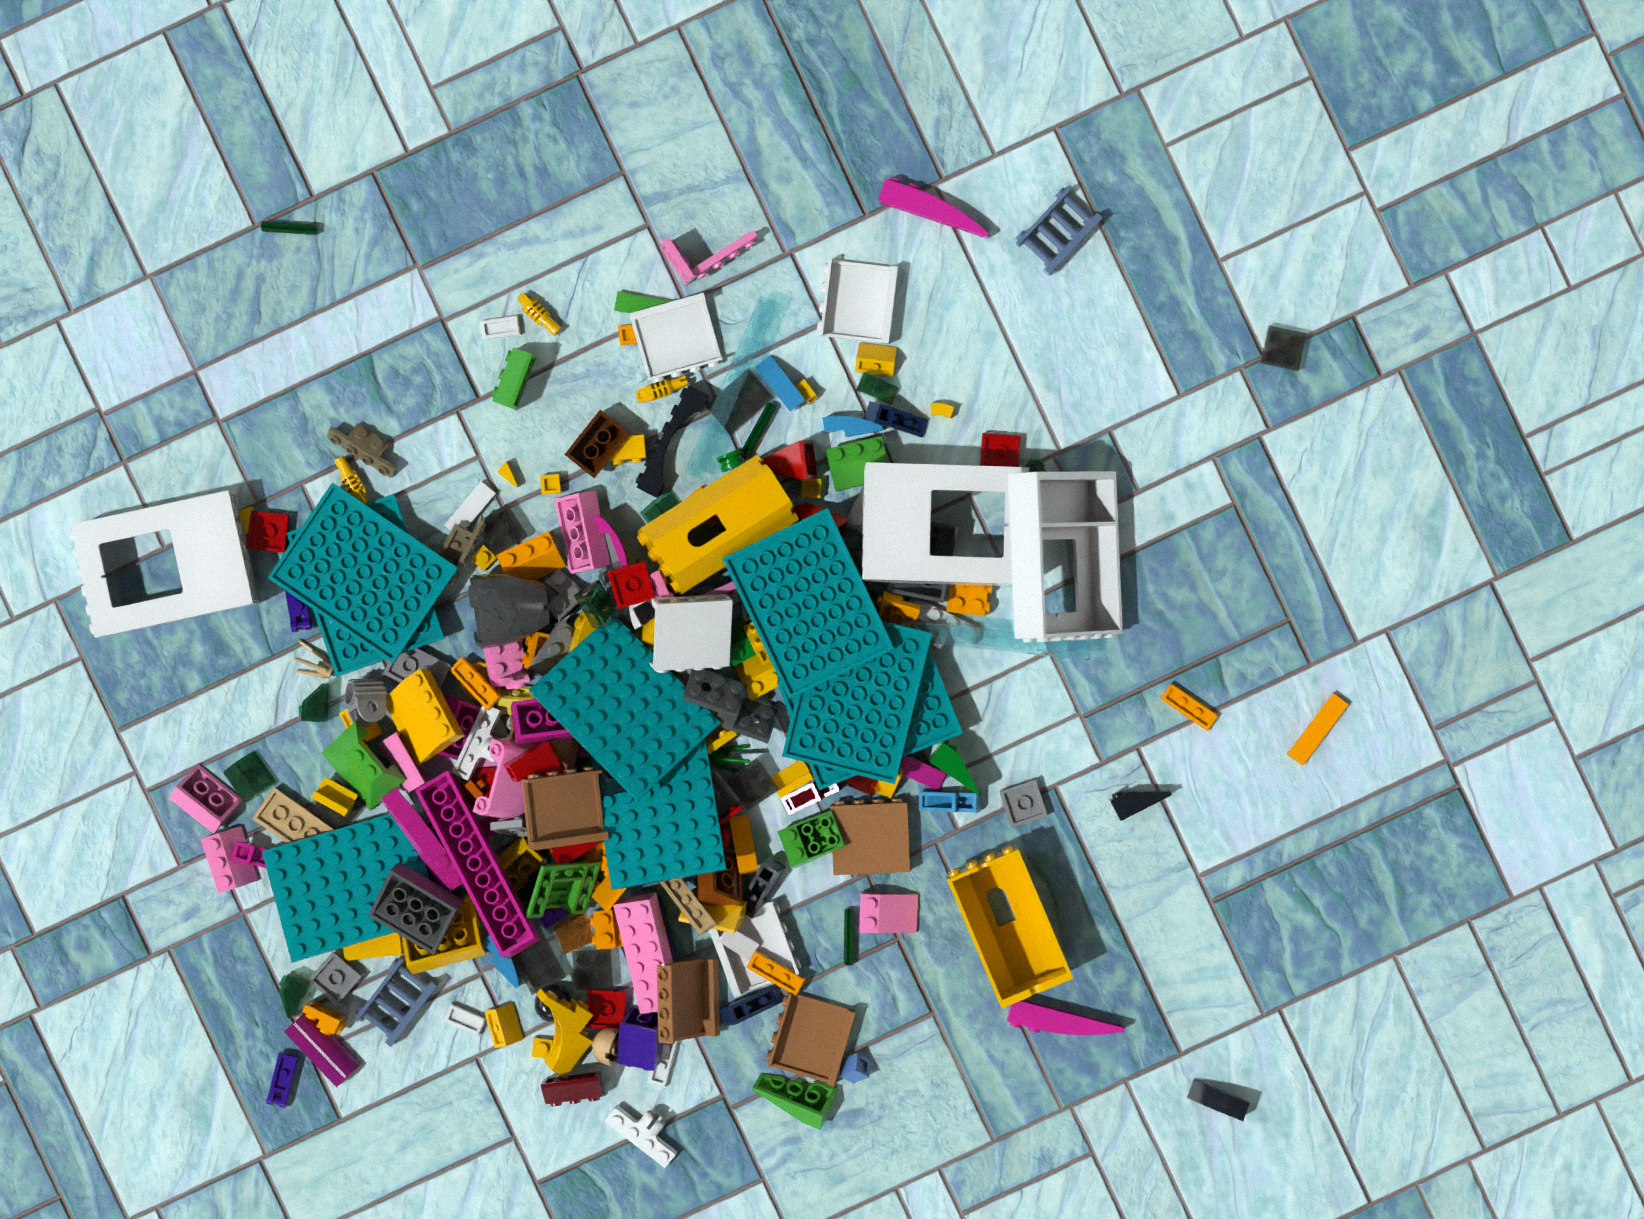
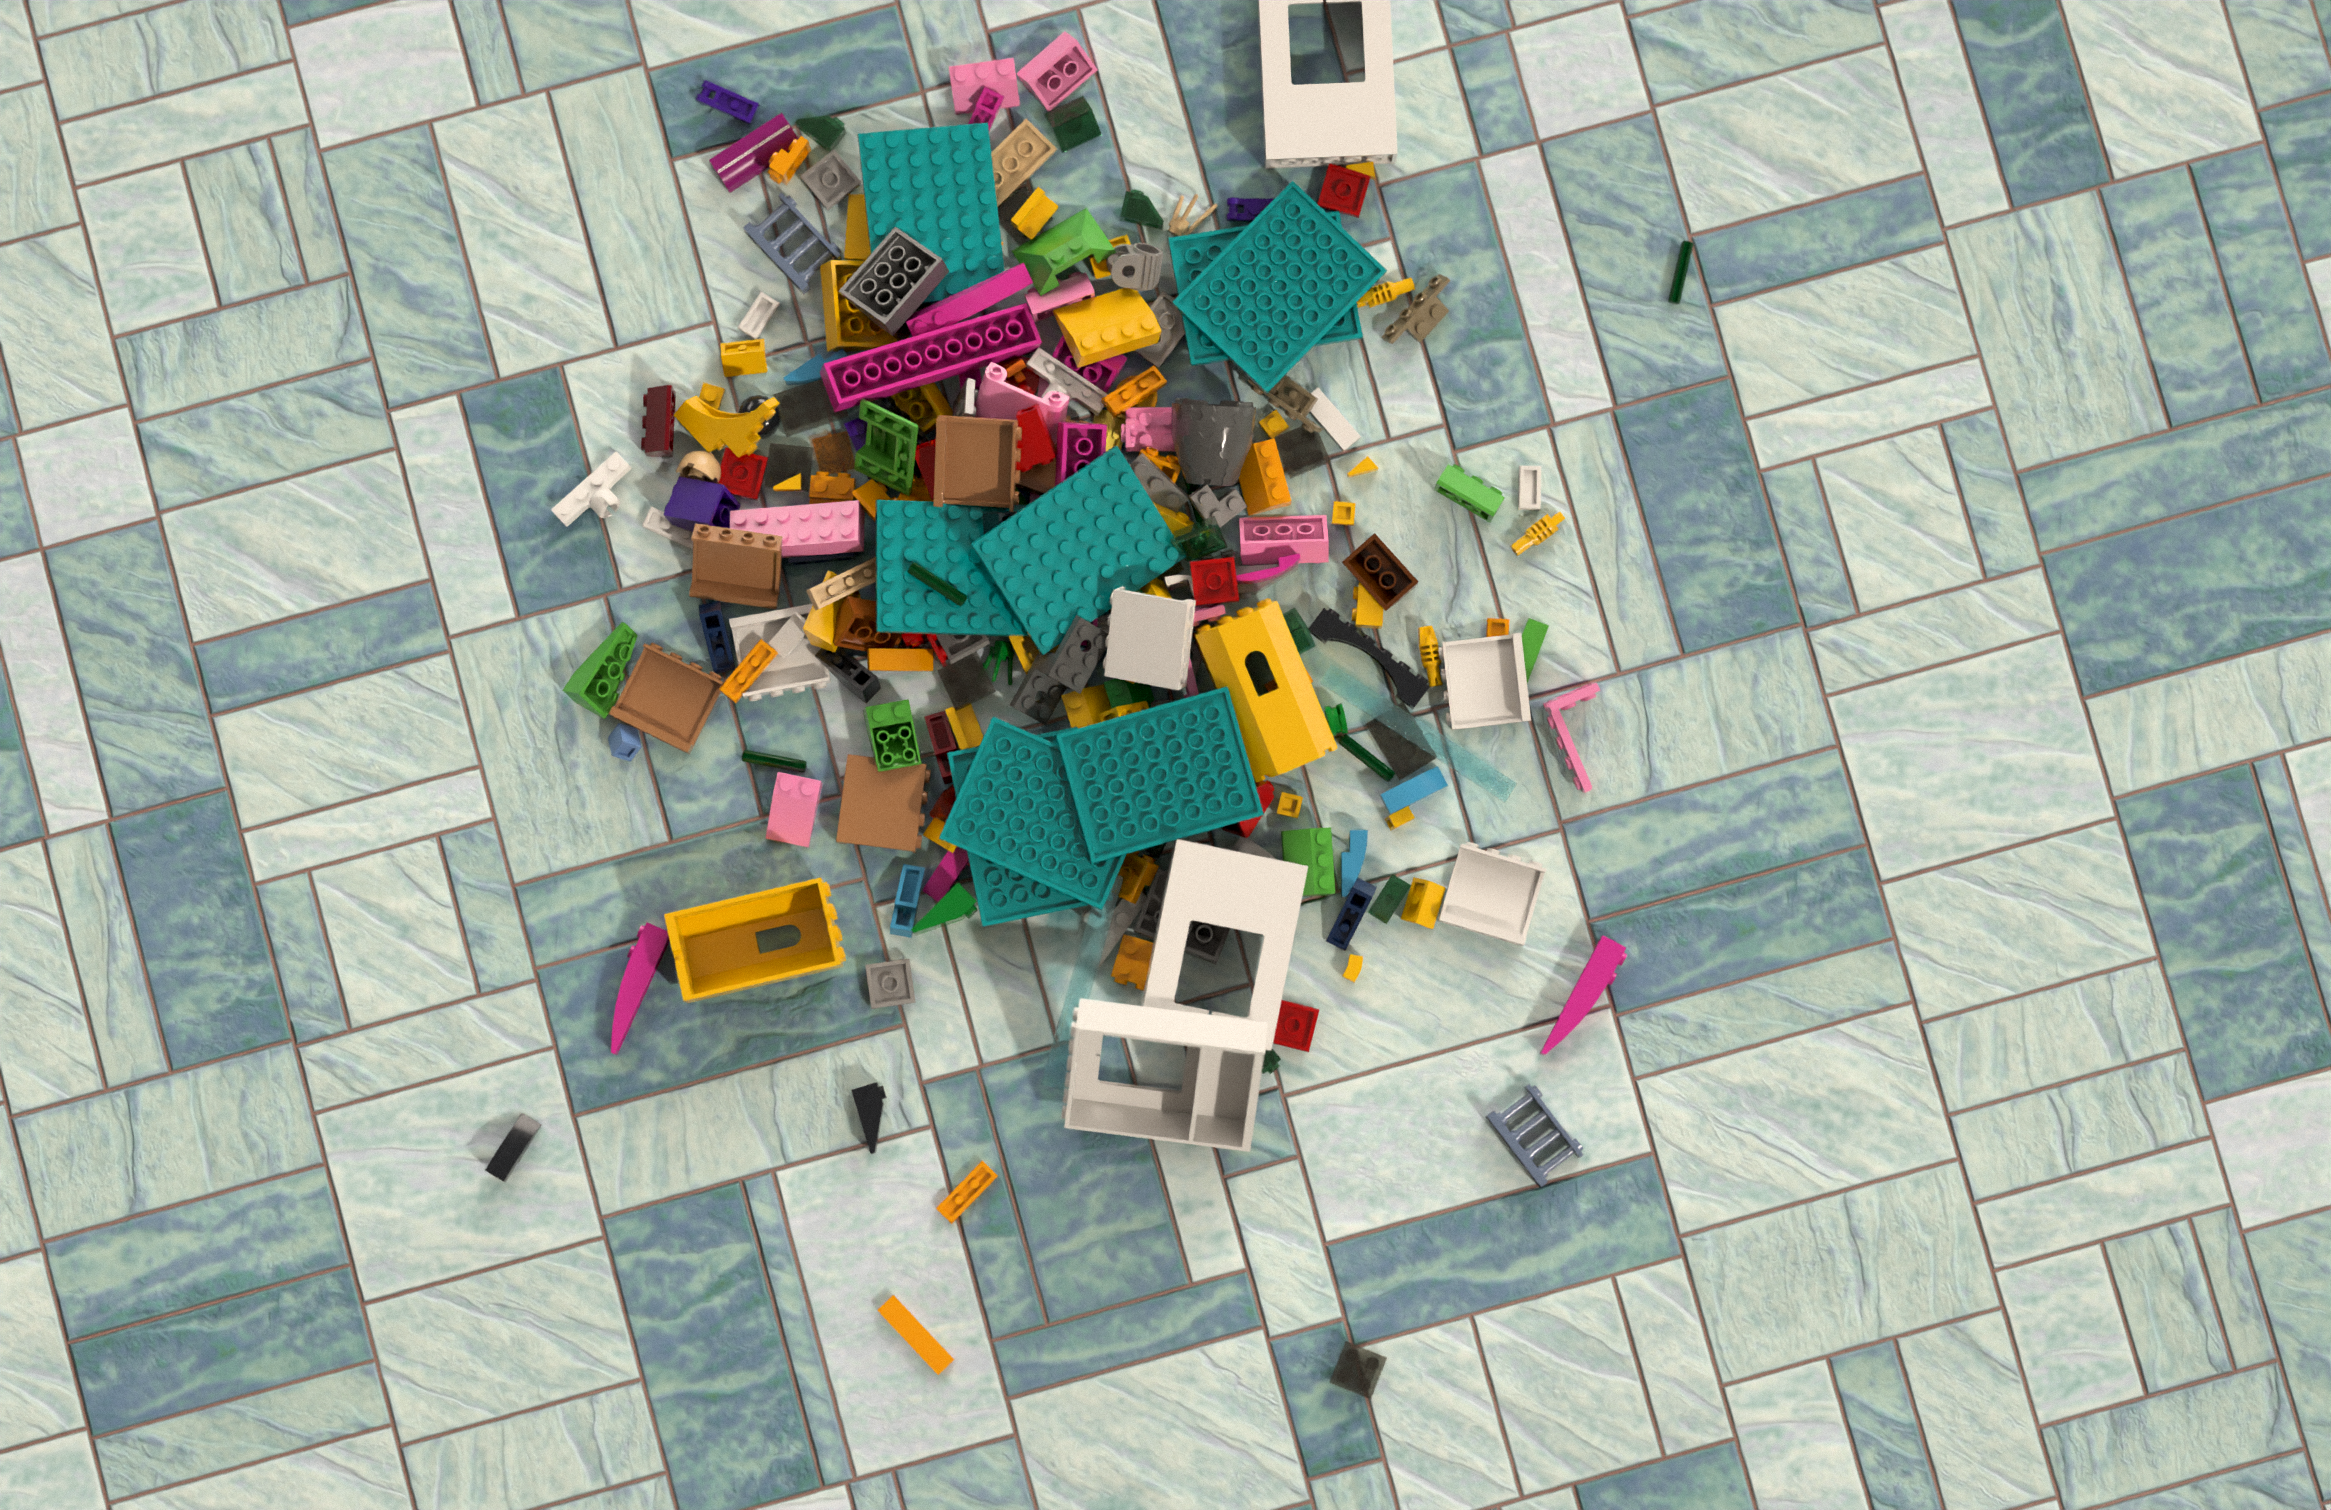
camera: 95 degrees right, 5 degrees down
red slope [761,440,818,479] -> none
none -> yellow piece [773,473,802,491]
none -> dark green axle [907,562,967,606]

